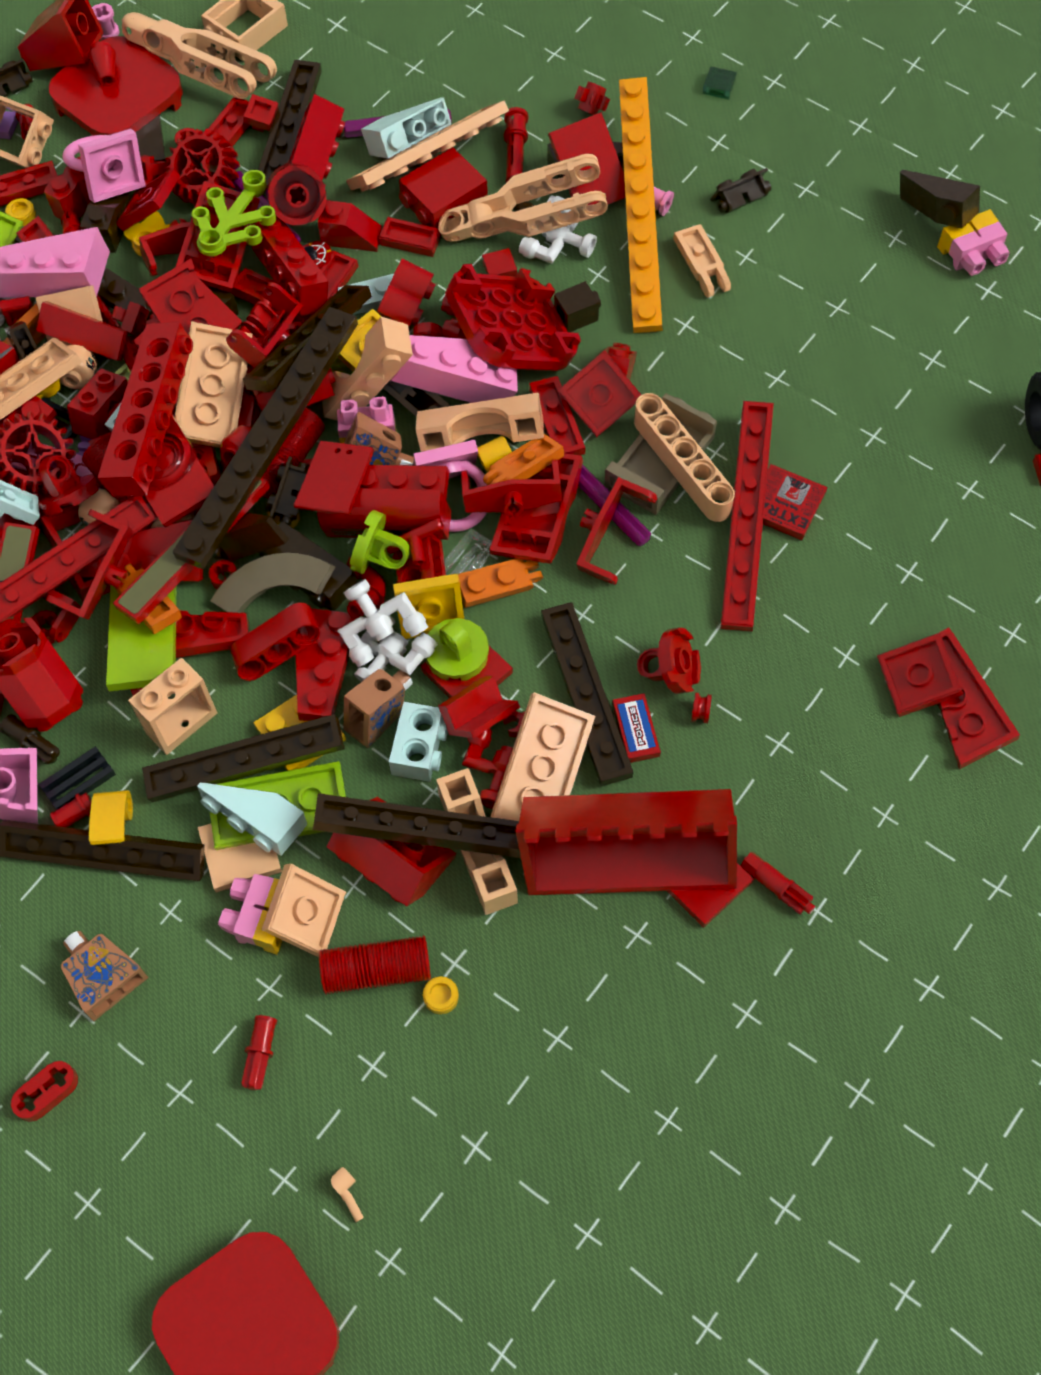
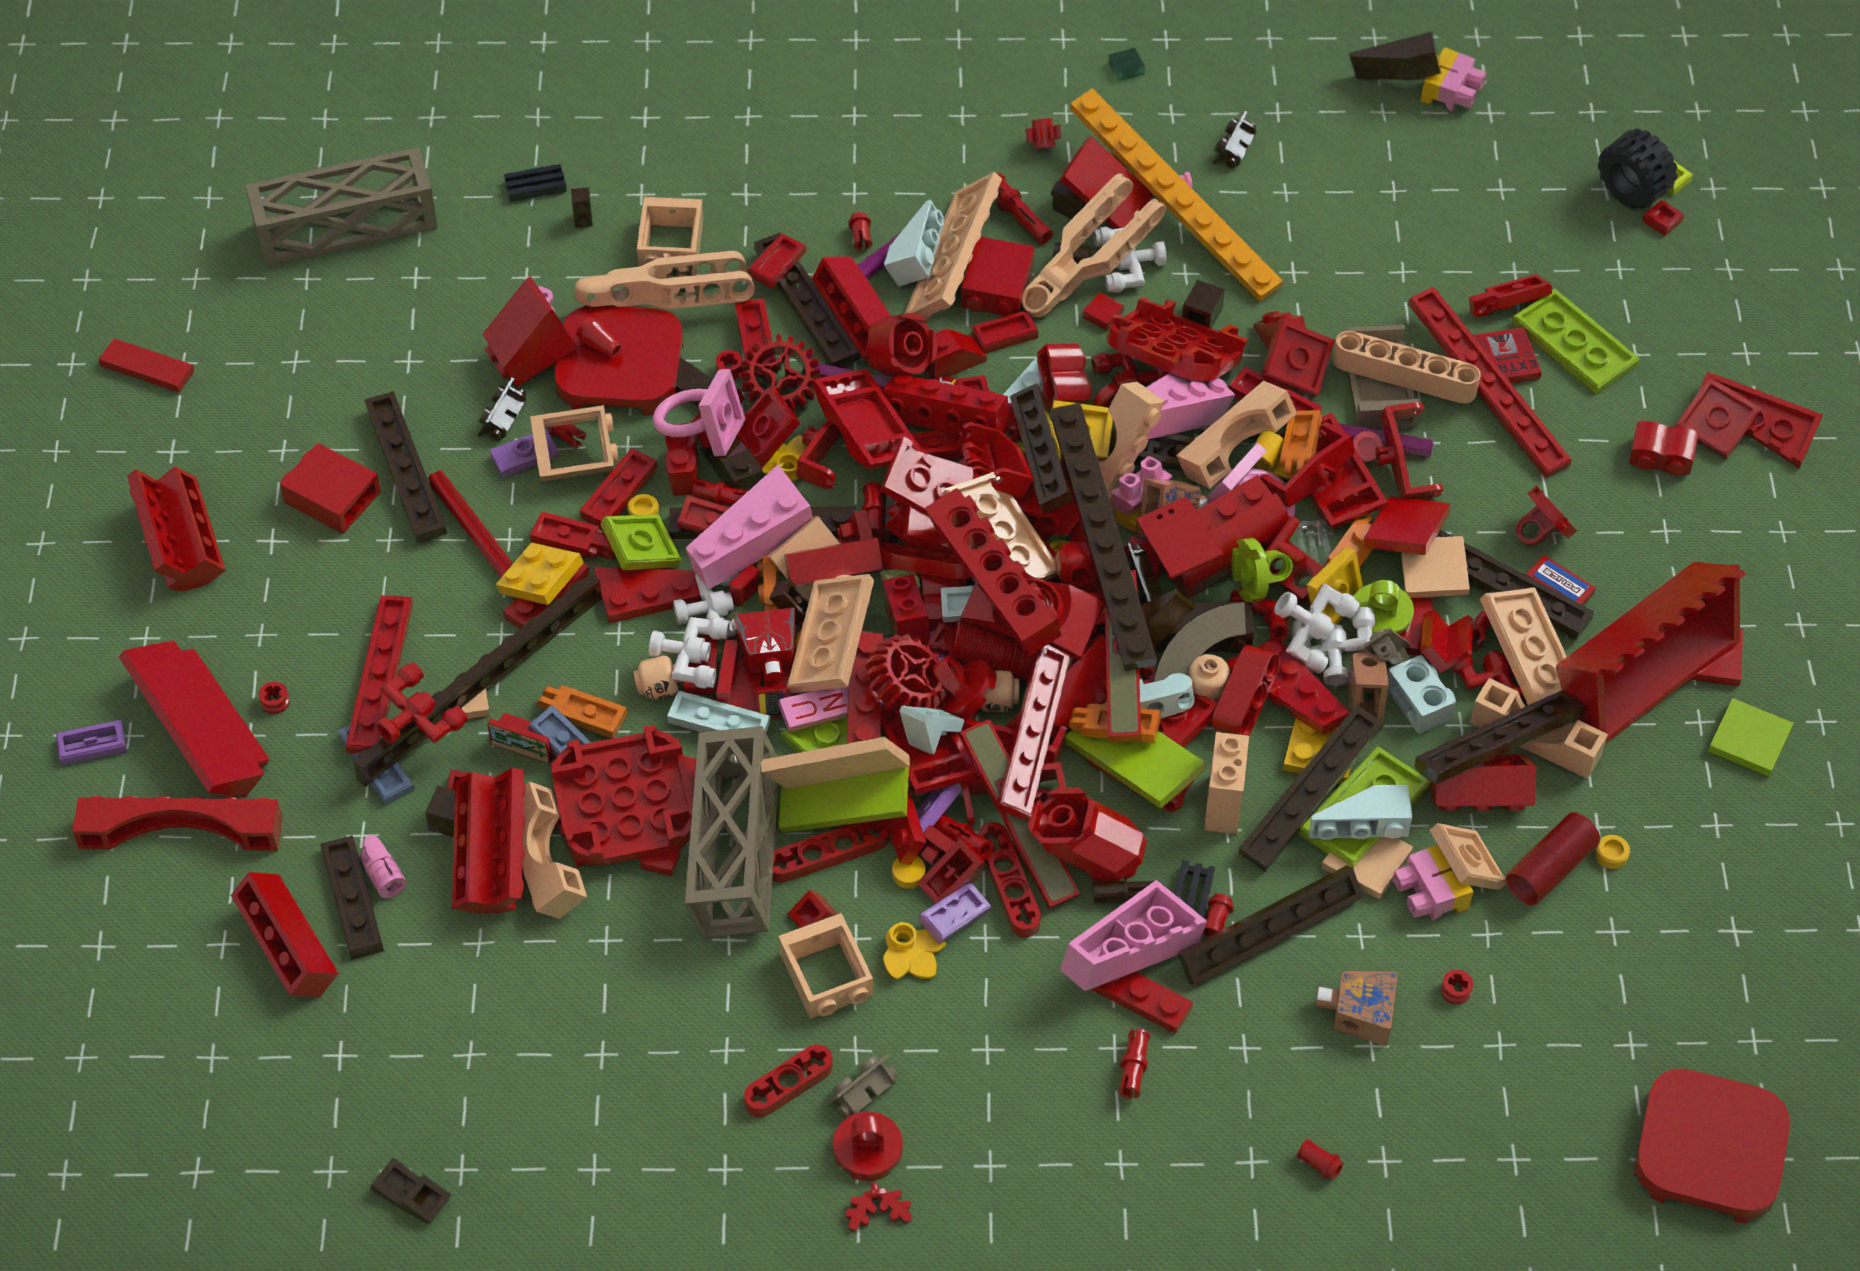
camera: 40 degrees left, 10 degrees down
red beam [11,1061,78,1122] -> none
red piece [46,509,133,620] -> none
yellow panel [89,790,133,845] -> none
lime plant [192,170,276,256] -> none
red axle [241,1015,278,1090] -> none
red tile [243,94,278,132] -> none
light nougat hand [331,1167,364,1222] -> none
light nougat hinge [673,224,731,298] -> none
red bush [691,692,712,724] -> none
red piece [740,852,816,915] -> none
none -> red tile [747,233,806,289]
none -> red pin [848,212,872,251]
none -> light aqua leg [1140,673,1194,718]
none -> light nougat head [1188,654,1230,701]
none -> coral tile [1353,431,1383,462]
none -> dark tan hinge [1363,627,1411,667]
none -> red tile [1364,496,1450,555]
none -> light nougat tile [1400,536,1470,598]
none -> red bush [1441,970,1473,1004]
none -> red hinge [1469,274,1552,317]
none -> lime tile [1511,289,1640,395]
none -> red brick [1629,421,1699,476]
none -> lime tile [1708,698,1794,777]

